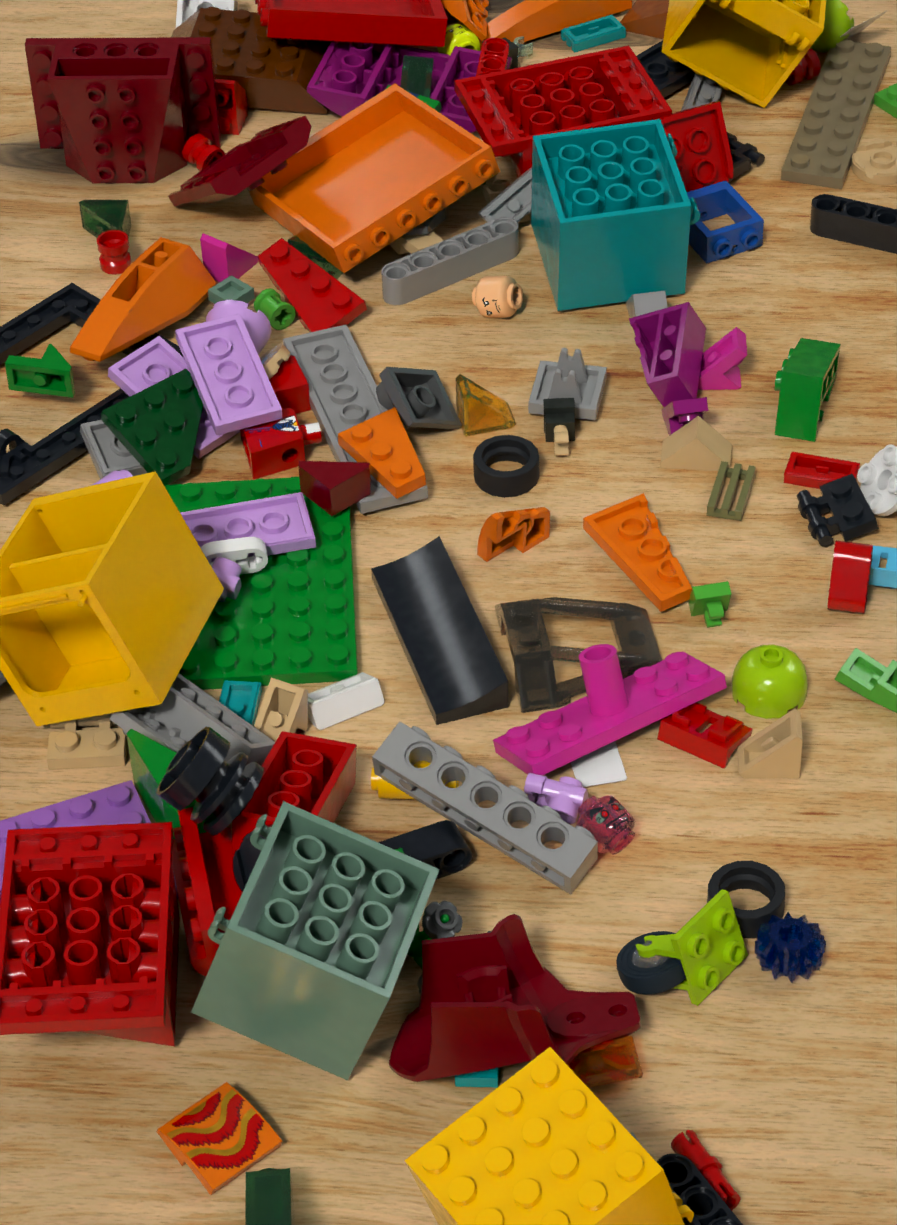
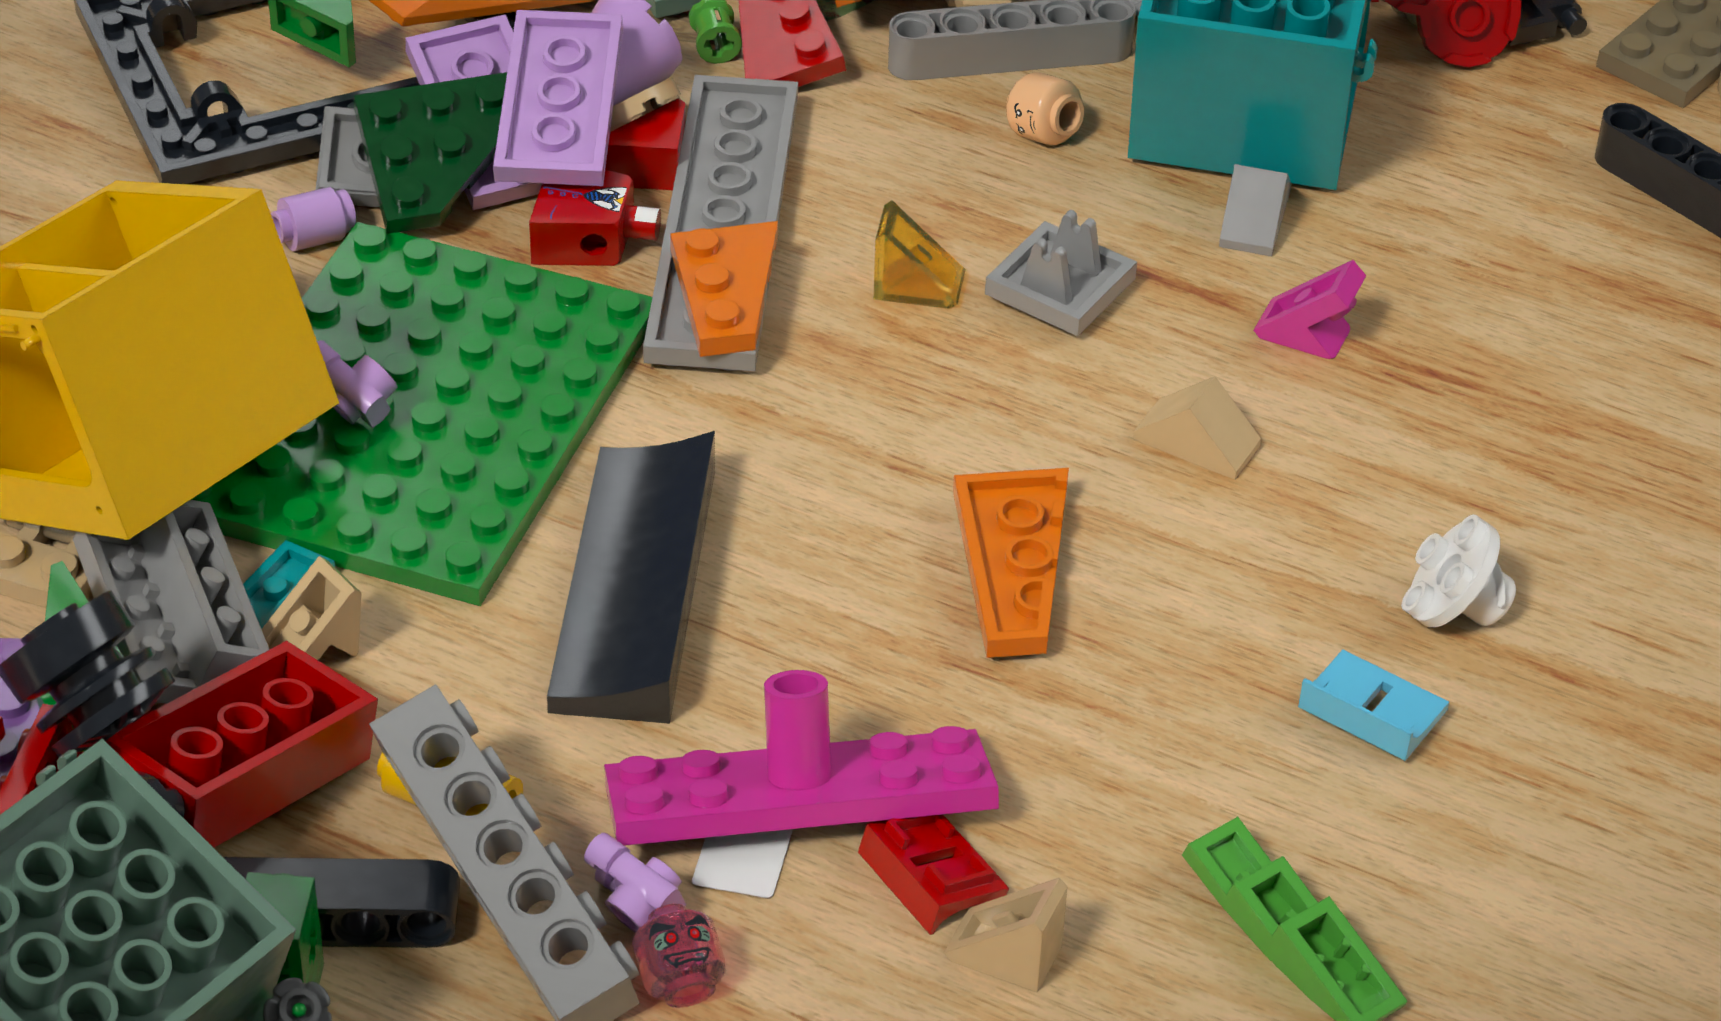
camera: 20 degrees right, 0 degrees up
lavender tile [180,492,316,562] -> none
white beam [201,537,268,575] -> none
dark red slope [298,461,371,516] -> none
white slope [308,672,384,730] -> none
dark grey slope [376,367,462,429] -> none
black tyre [473,435,540,498] -> none
orange slope [477,507,550,562] -> none
clear smoke windscreen [495,597,662,713] -> none
pearl dark grey piece [543,398,575,456] -> none
magenta wedge [629,302,706,407] -> none
magenta slope [662,397,709,436] -> none
blue window [687,180,764,264] -> none
bright green tile [688,581,732,628] -> none
olive tile [707,461,756,521] -> none
lime cylinder [732,644,808,719] -> none
green wedge [774,338,841,442] -> none
red tile [784,452,860,489] -> none
black plate [797,474,879,546] -> none
red beam [827,540,873,614] -> none

